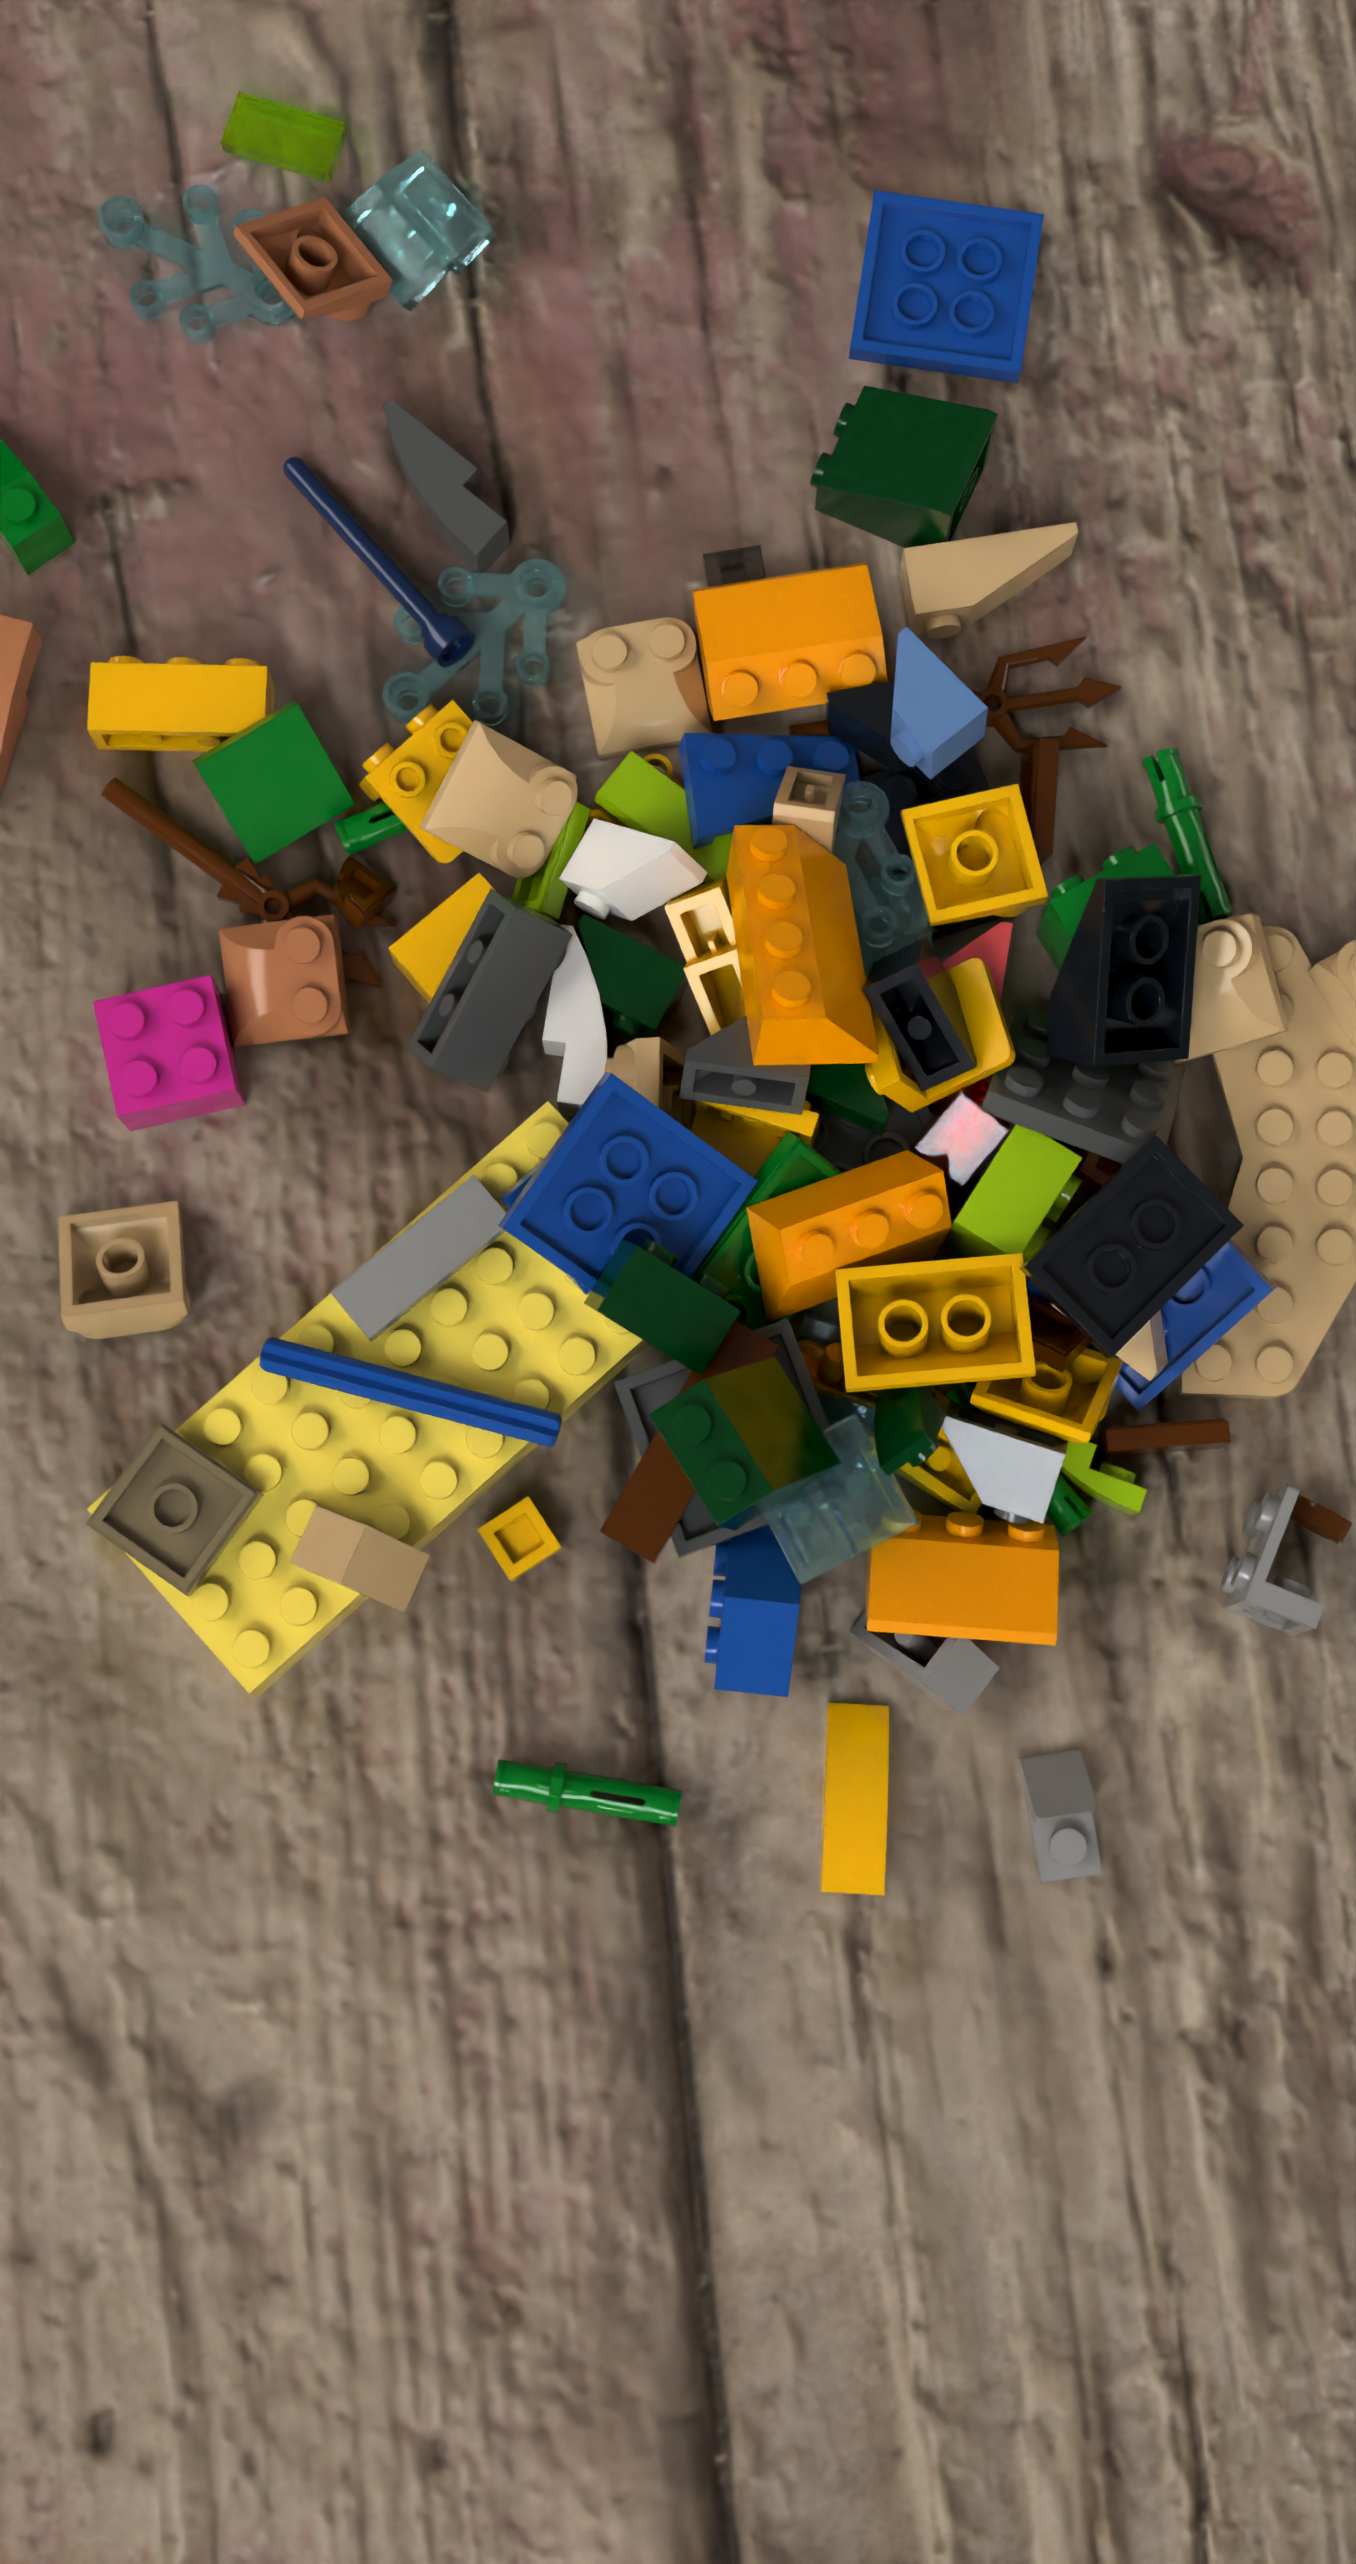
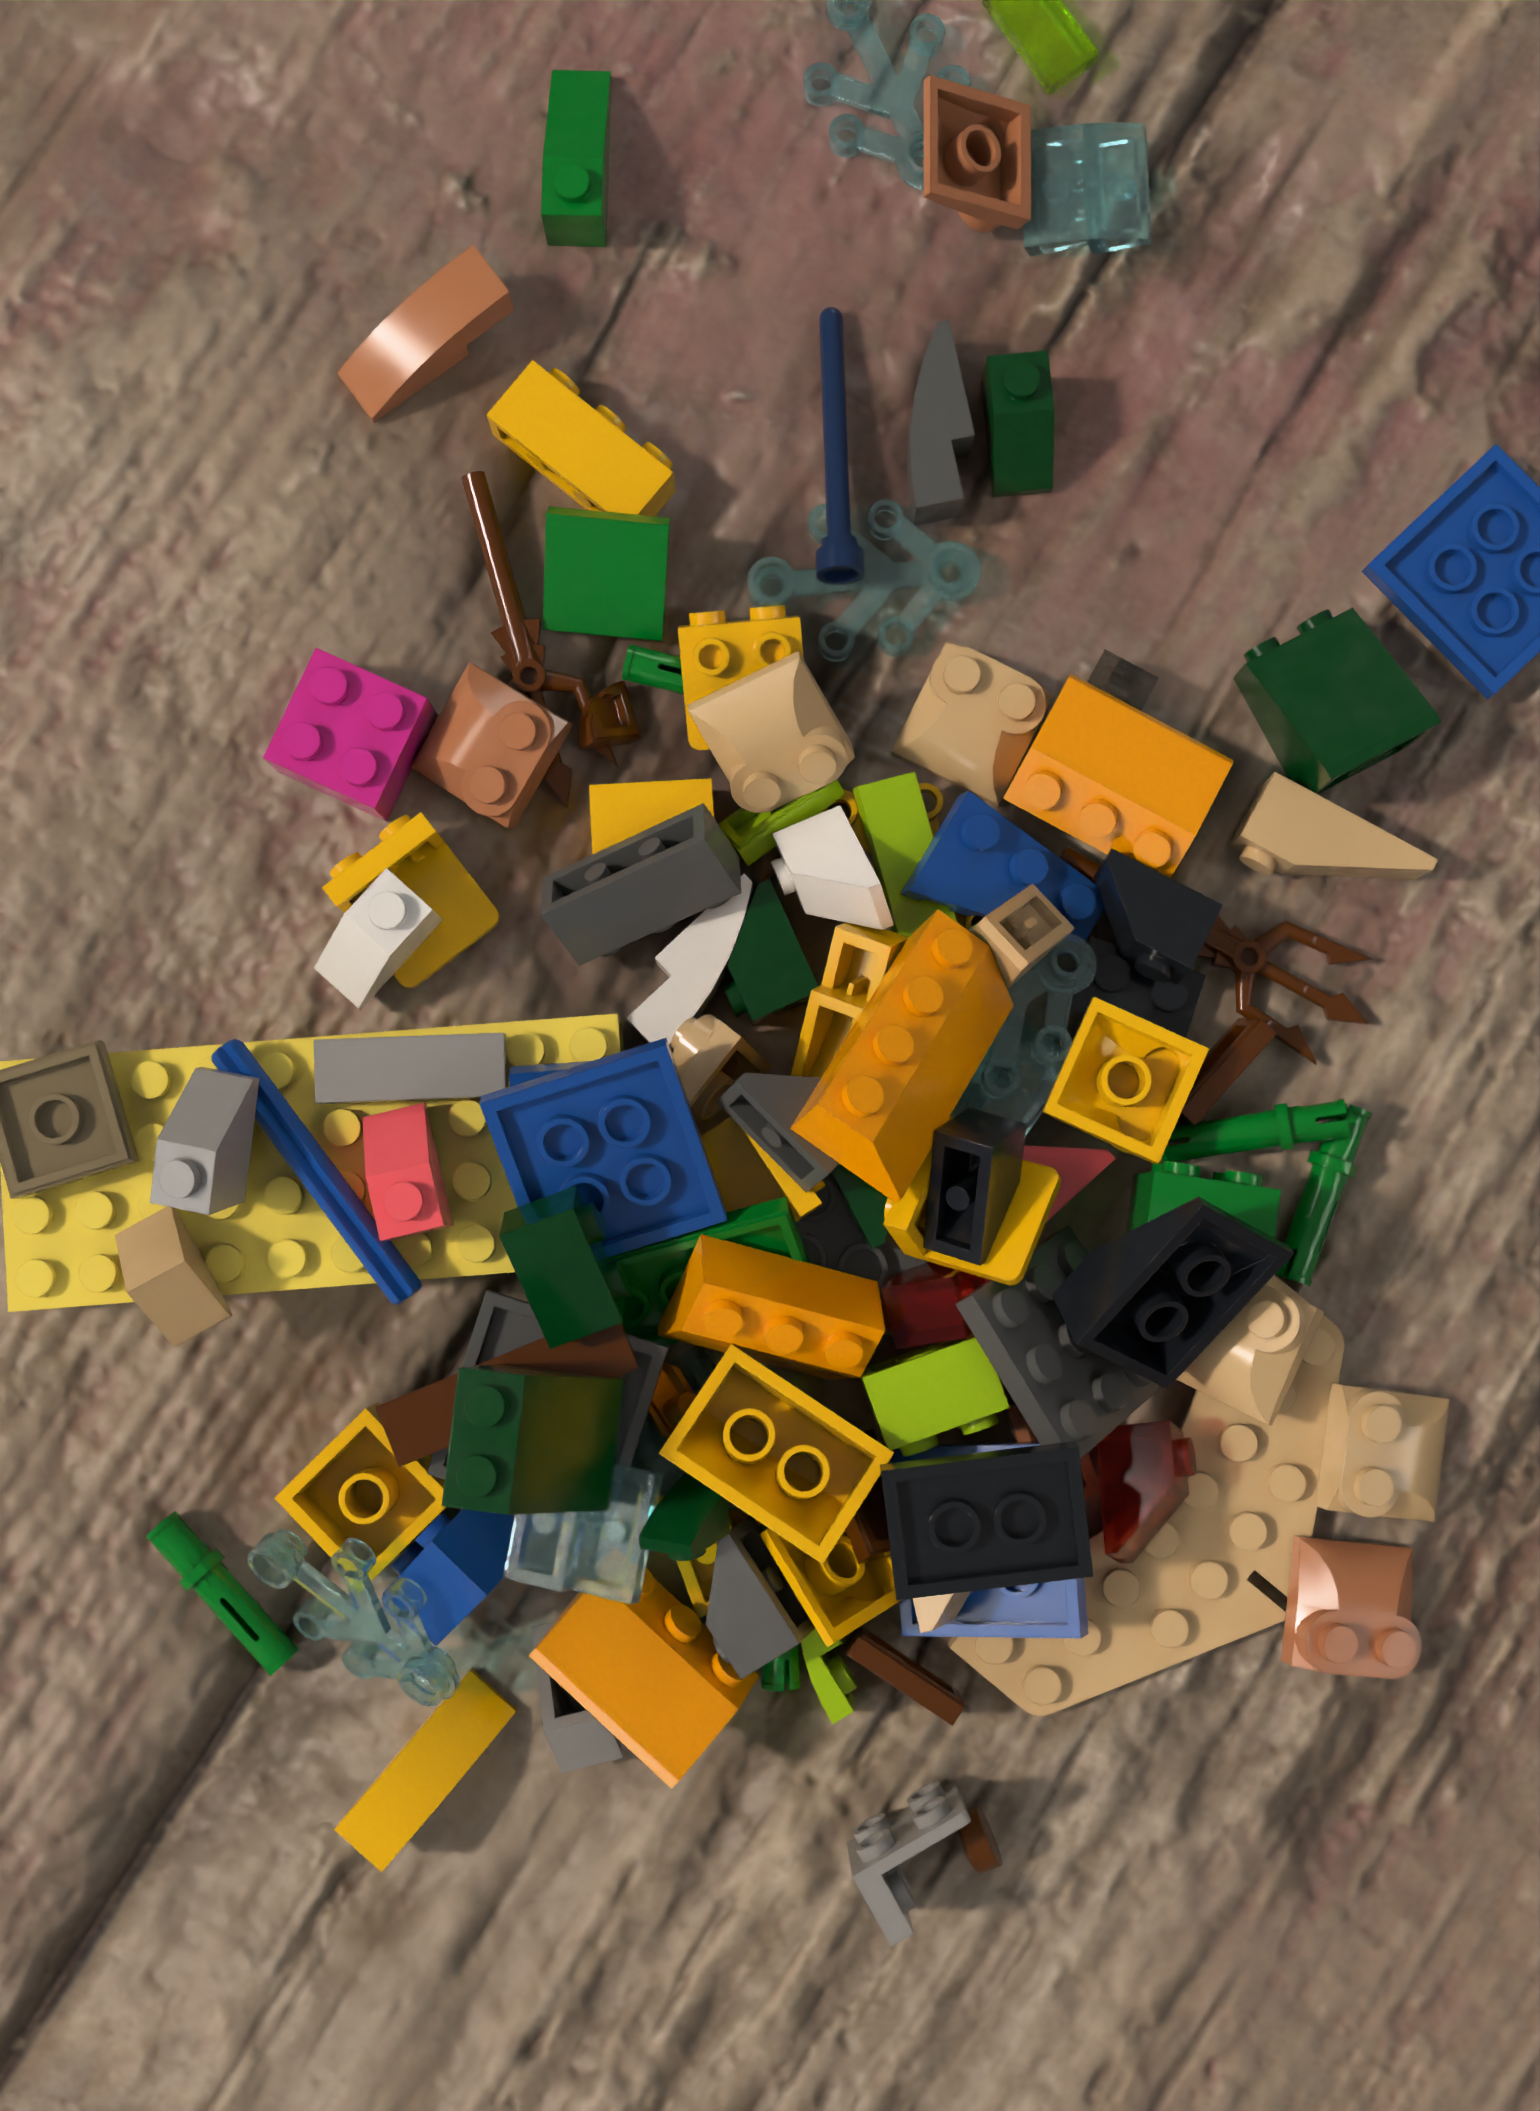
camera: 35 degrees right, 5 degrees up
tan slope [58,1201,191,1339] -> none
yellow plate [477,1496,562,1582] -> none
medium blue slope [890,627,988,780] -> none
light grey slope [1018,1749,1103,1883] -> none
none -> light grey slope [150,1067,259,1215]
none -> clear light blue plant [247,1529,460,1707]
none -> yellow brick [274,1402,447,1590]
none -> white slope [314,868,443,1010]
none -> yellow bracket [322,812,500,988]
none -> coral slope [363,1103,454,1241]
none -> dark green slope [980,350,1054,498]
none -> clear red slope [1097,1420,1196,1564]
none -> green pin [1162,1098,1350,1162]

